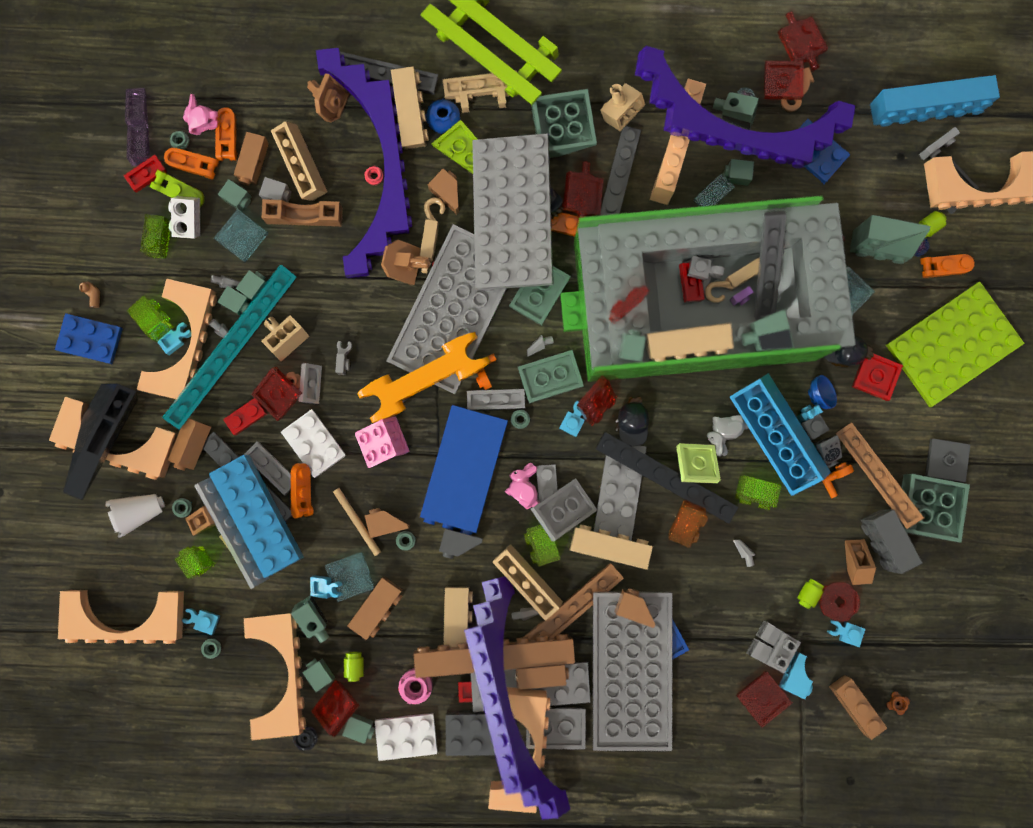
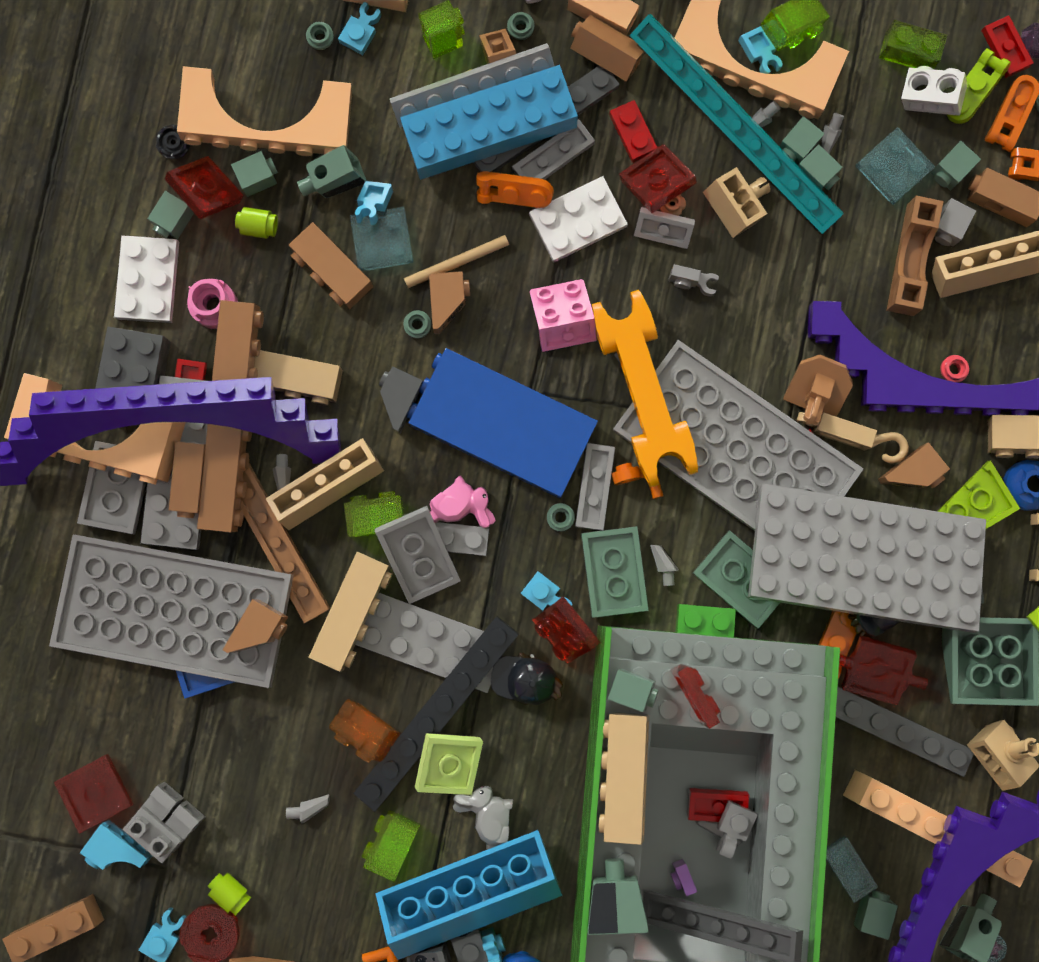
camera: 100 degrees right, 0 degrees up
tan piece [705,257,760,303] -> none

